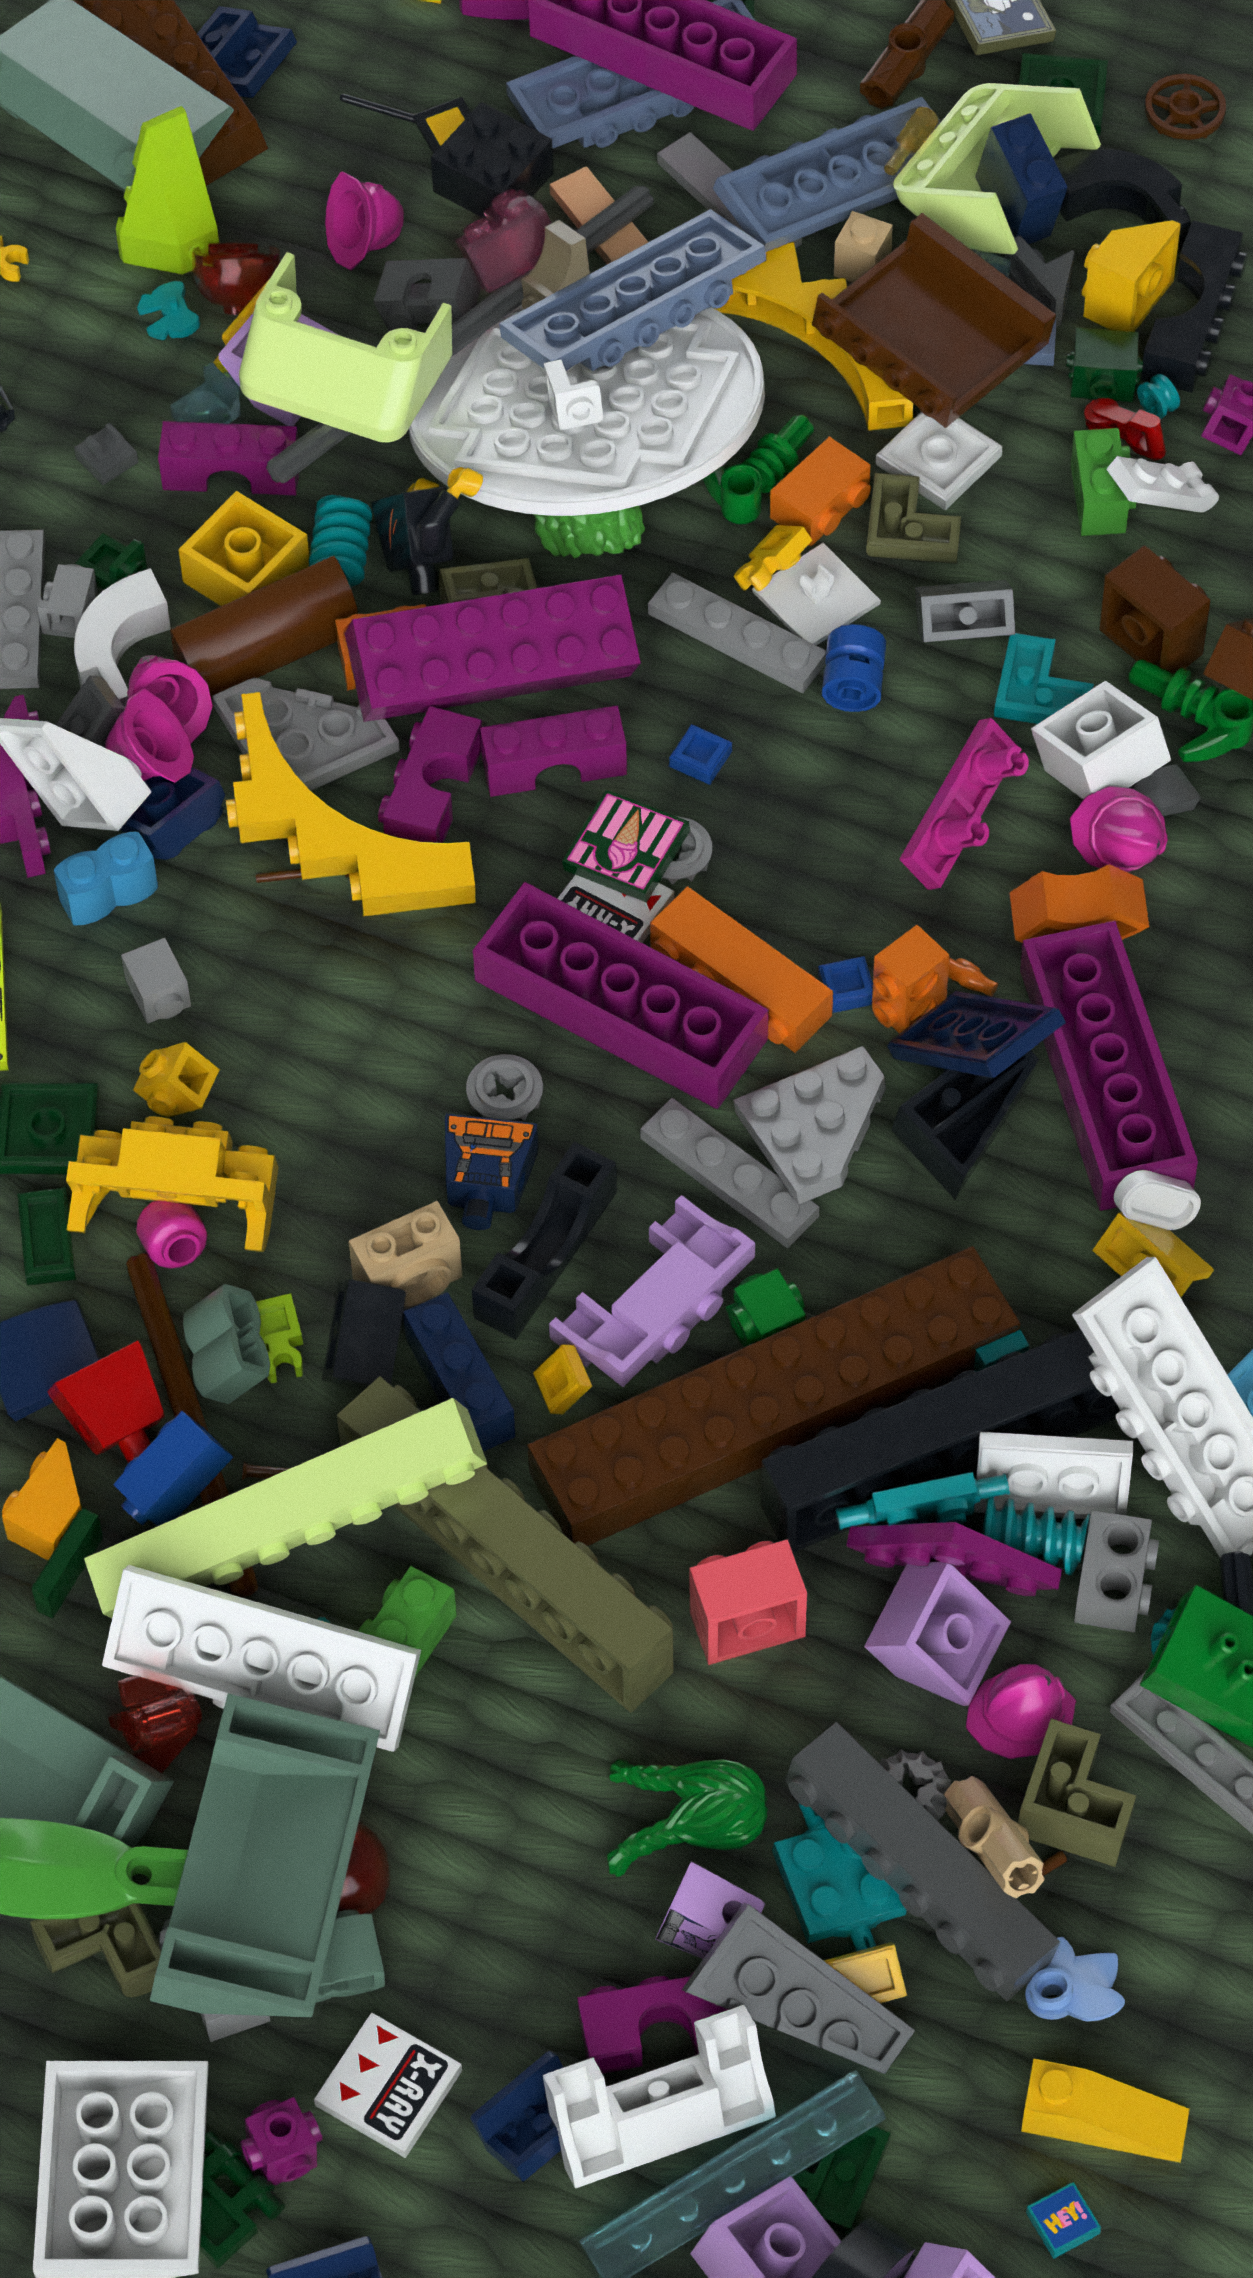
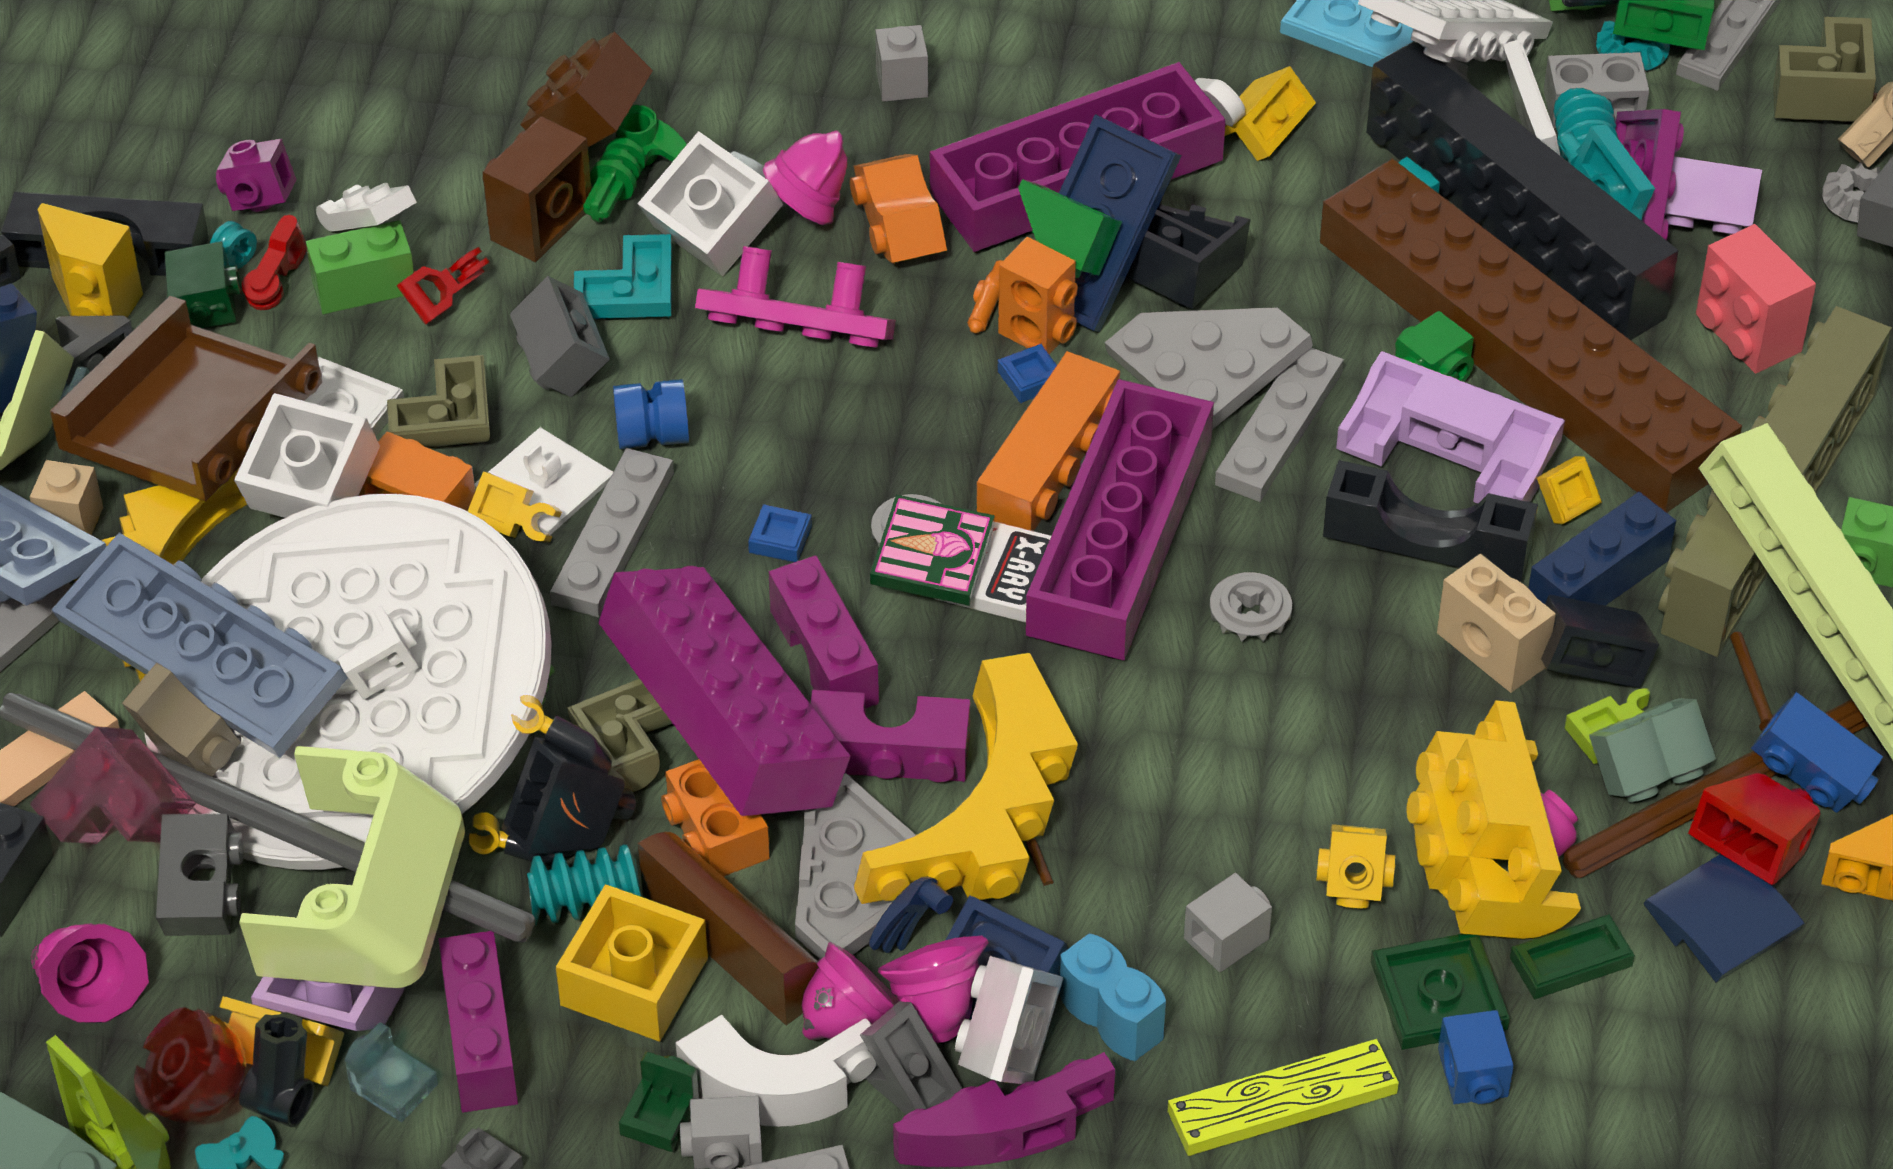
camera: 105 degrees left, 10 degrees down
torso [445,1114,539,1230] -> none
dark pink piece [966,1664,1076,1759] -> none
none -> white brick [234,393,380,518]
none -> black piece [239,1012,314,1127]
none -> red piece [396,247,490,325]
none -> dark blue piece [869,876,953,953]
none -> green slope [1018,179,1122,278]

